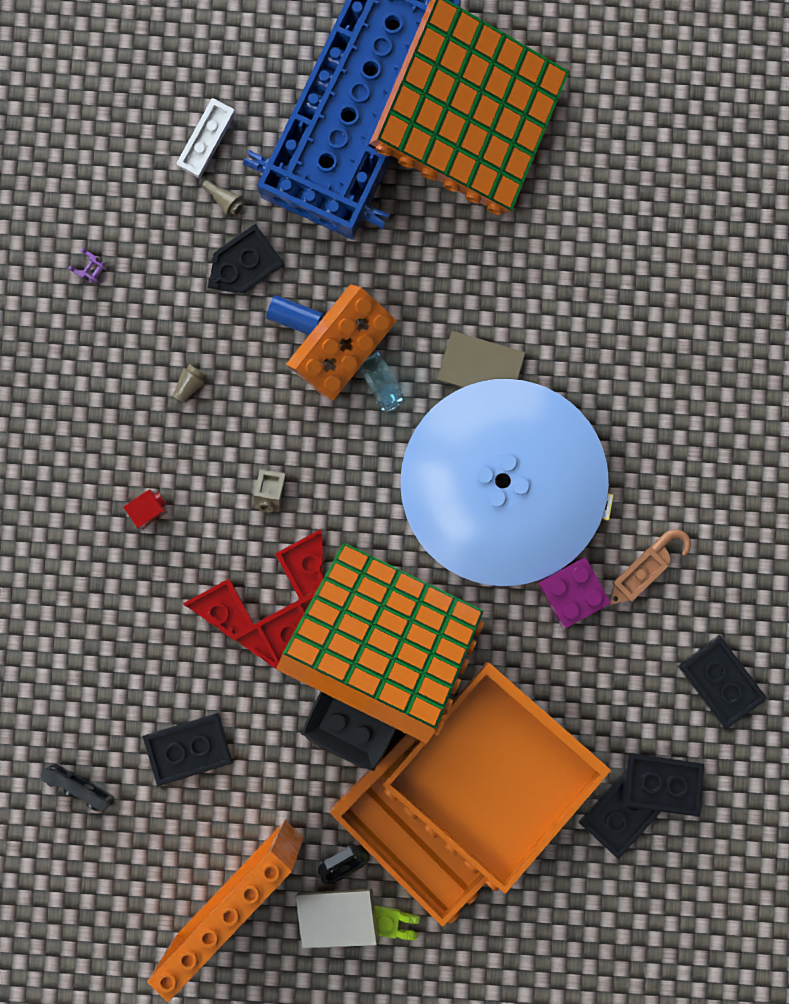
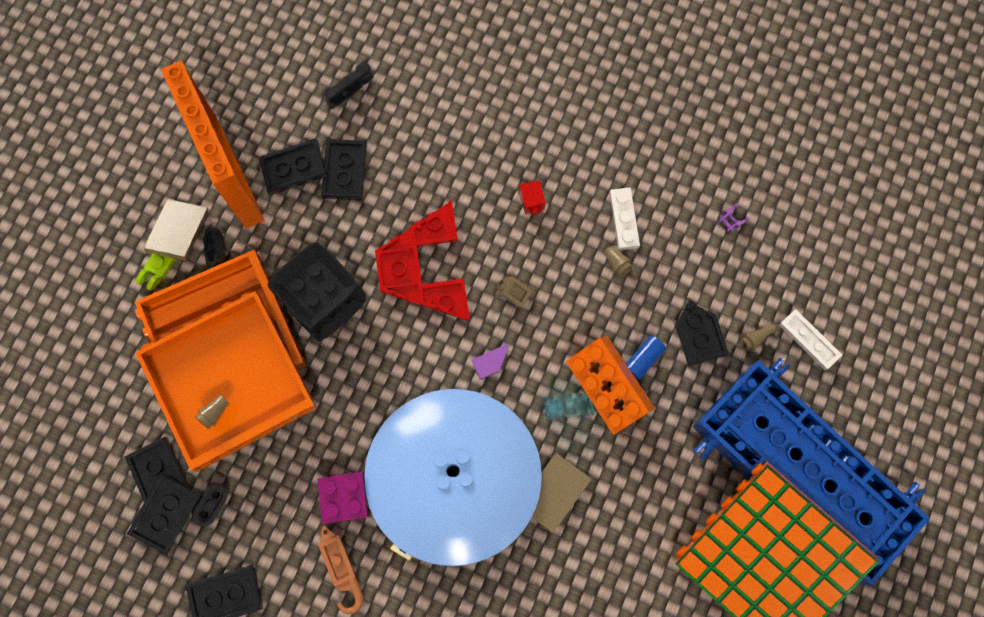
camera: 110 degrees right, 10 degrees down
orange panel [276,542,484,743] -> none
none -> black plate [192,483,228,527]
none -> dark tan cone [195,395,230,429]
none -> black tile [258,138,328,196]
none -> medium lavender tile [472,344,509,380]
none -> white plate [609,188,640,250]

